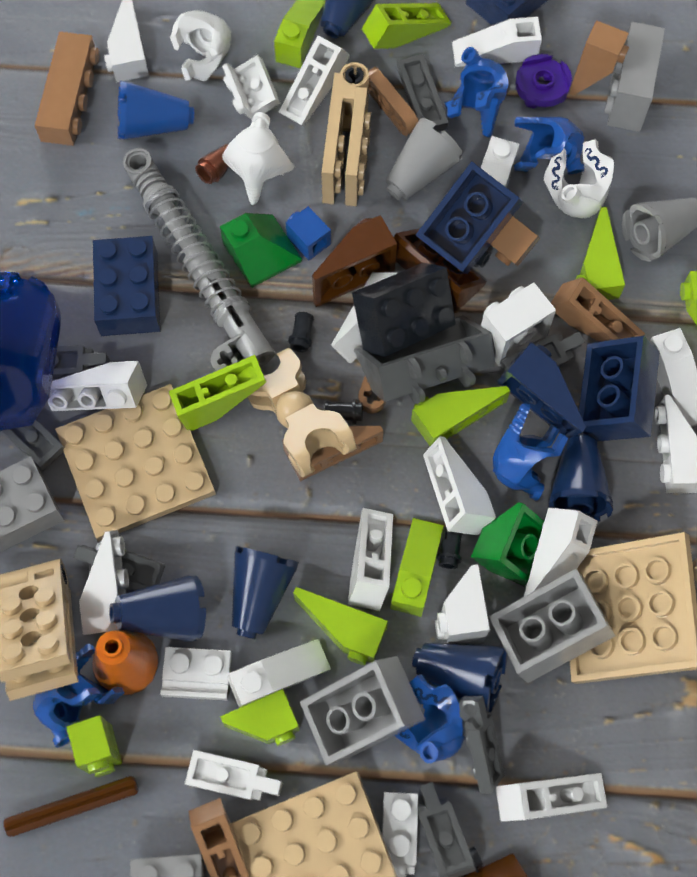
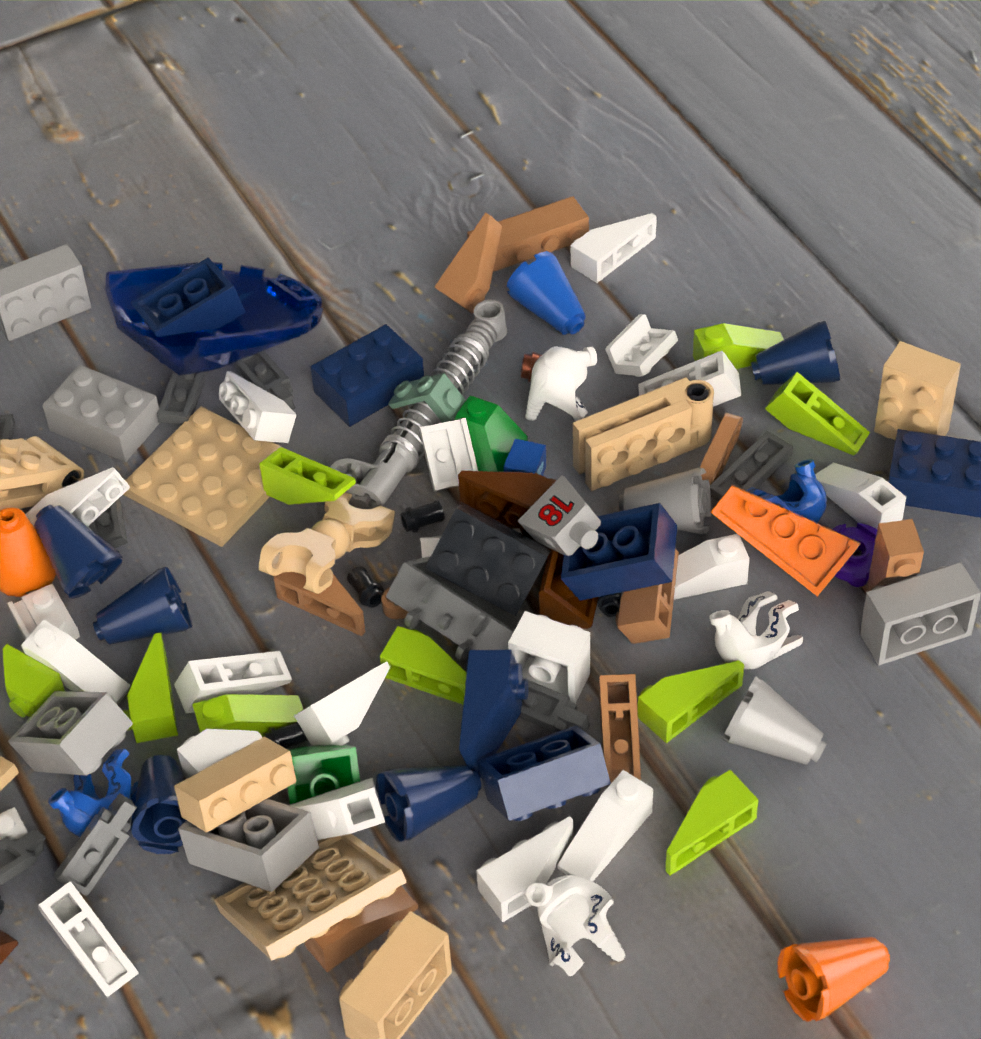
camera: 60 degrees right, 20 degrees down
white piece [170,10,231,81] -> none
blue piece [493,404,569,501] -> none
blue piece [514,117,585,175] -> none
none -> tan brick [174,737,296,833]
none -> sand green bracket [388,373,466,423]
none -> white plate [419,418,478,492]
none -> medium nougat slope [435,212,502,314]
none -> light grey torso [518,475,601,556]
none -> orange wing [711,485,861,597]

